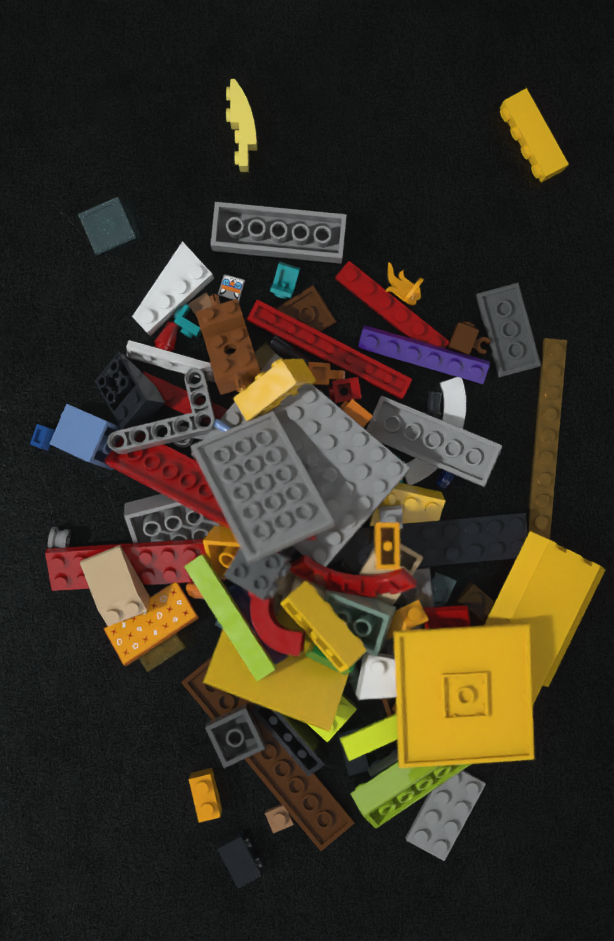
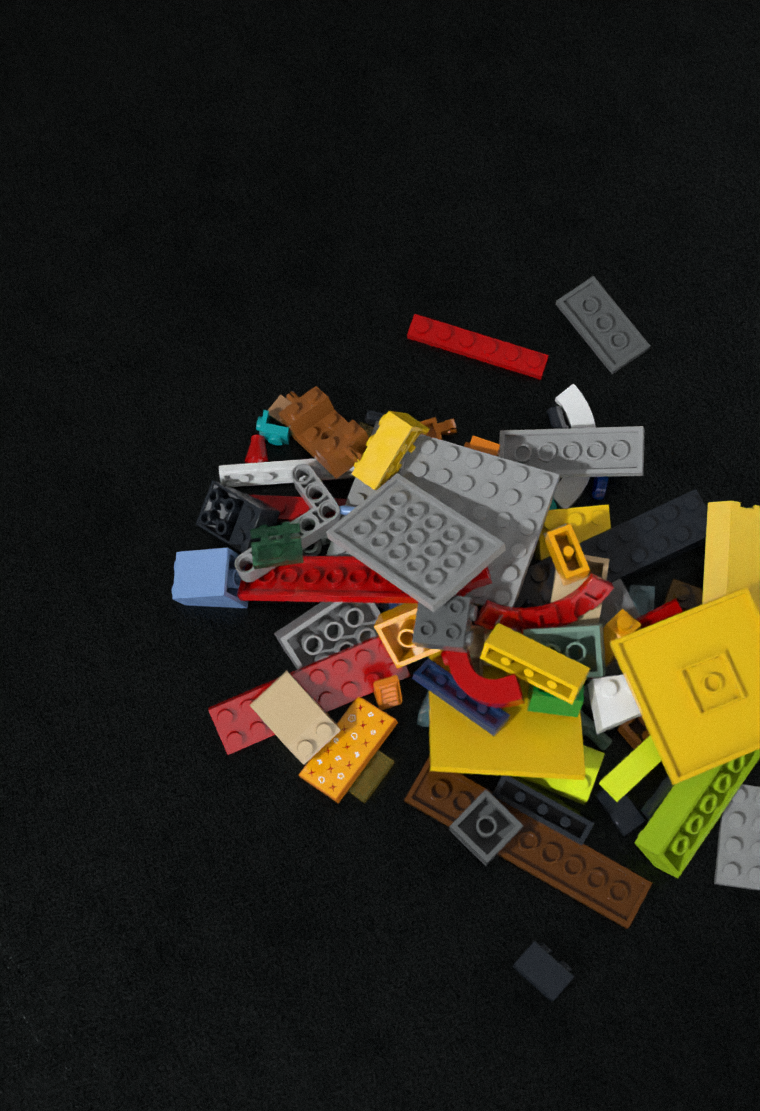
camera: 10 degrees left, 15 degrees down
blue plate [30,424,55,451] -> none
light grey wheel [48,527,71,548] -> none
clear light blue plate [78,197,136,255] -> none
white wedge [132,241,214,336] -> none
lime tile [184,554,277,682] -> none
light orange brick [189,768,222,822] -> none
light grey brick [211,202,346,263] -> none
tile [218,274,245,302] -> none
light yellow slope [226,79,257,172] -> none
red plate [247,300,412,399] -> none
medium nougat plate [265,804,294,833] -> none
teal bracket [270,262,300,299] -> none
reddish brown tile [277,285,336,332] -> none
red brick [328,377,362,404] -> none
dark purple plate [358,325,490,384] -> none
light orange piece [385,263,424,305] -> none
reddish brown brick [447,321,491,355] -> none
yellow brick [500,88,569,183] -> none
pearl gold plate [527,338,567,540] -> none
none -> clear green plate [250,522,304,569]

